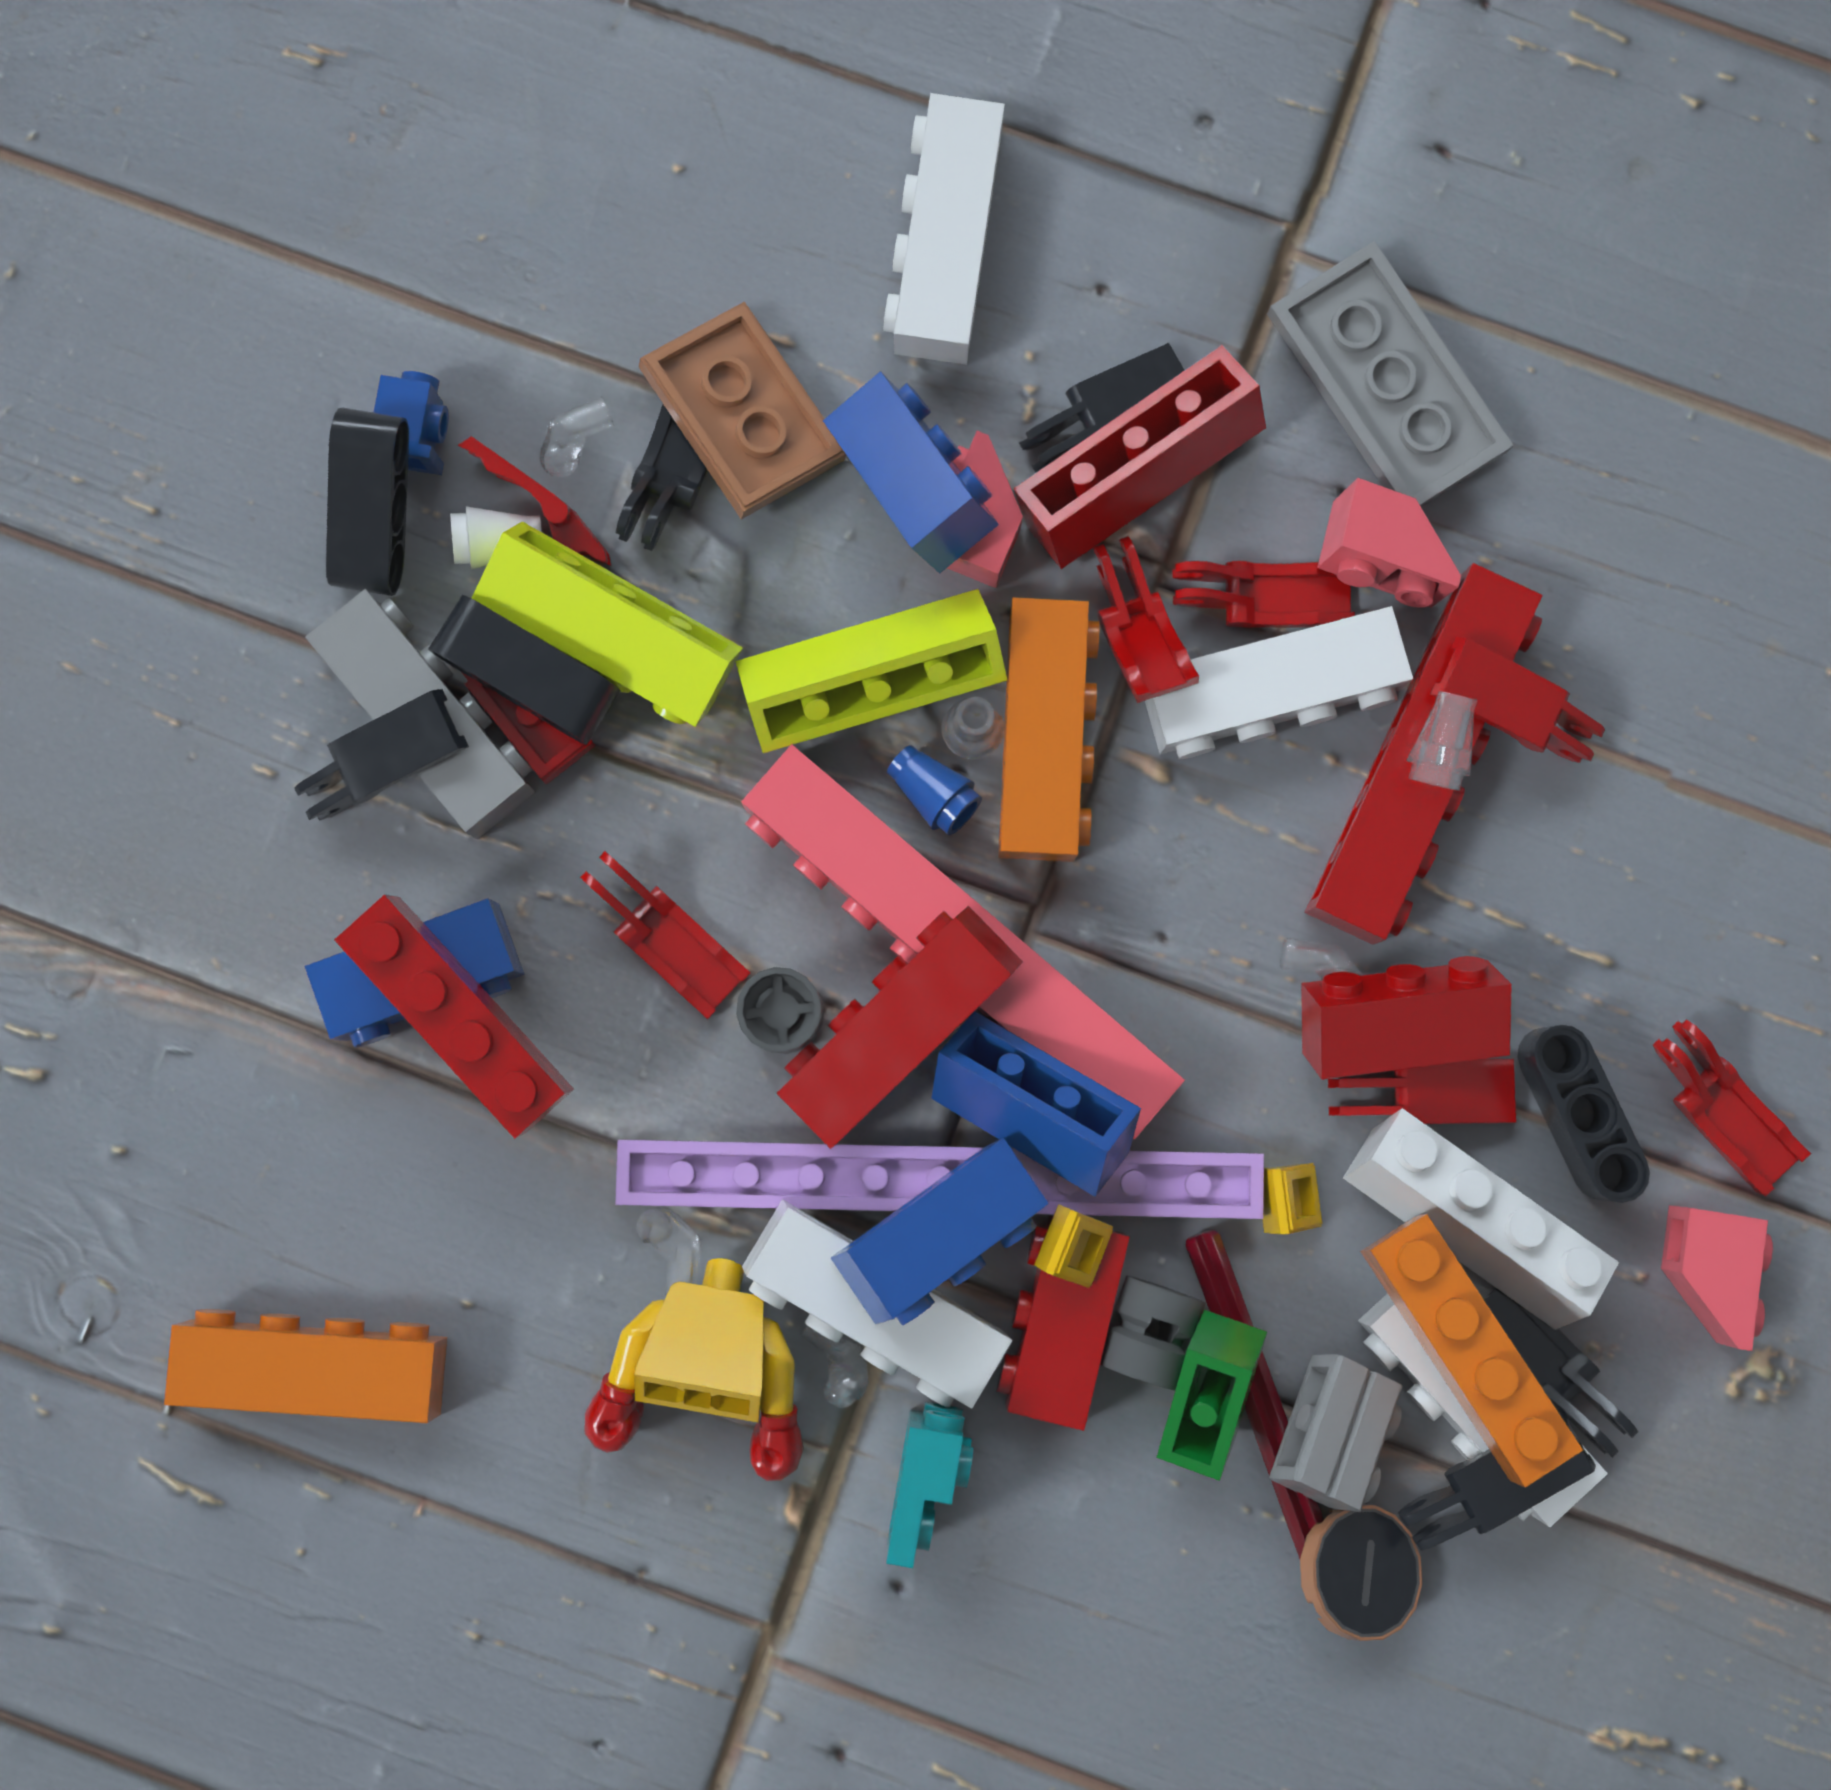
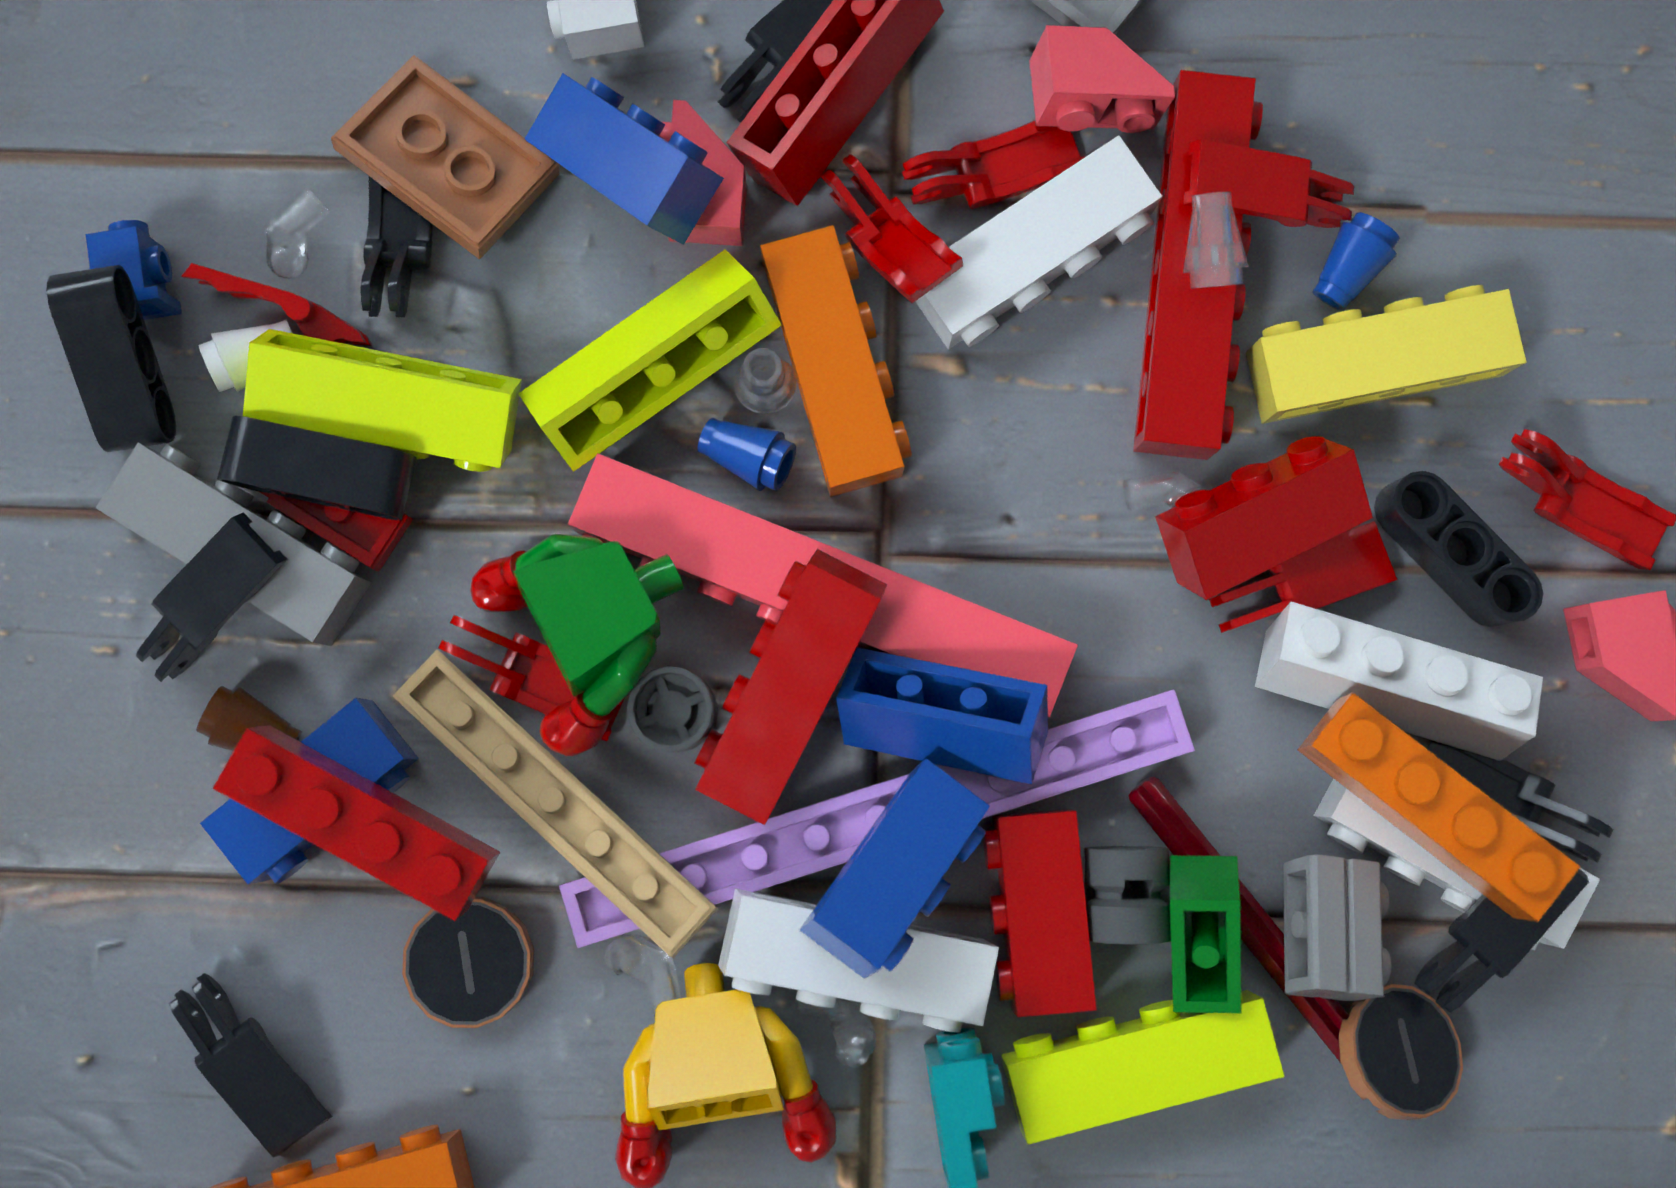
camera: 20 degrees left, 0 degrees up
yellow slope [1034,1204,1113,1288] -> none
yellow slope [1262,1163,1323,1234] -> none
none -> black arm [169,973,333,1158]
none -> reddish brown cone [196,686,302,751]
none -> tan tile [393,650,718,958]
none -> black tile [402,897,534,1028]
none -> green torso [470,534,684,756]
none -> neon yellow brick [1001,990,1285,1145]
none -> light yellow brick [1245,285,1527,424]
none -> blue cone [1312,212,1400,311]

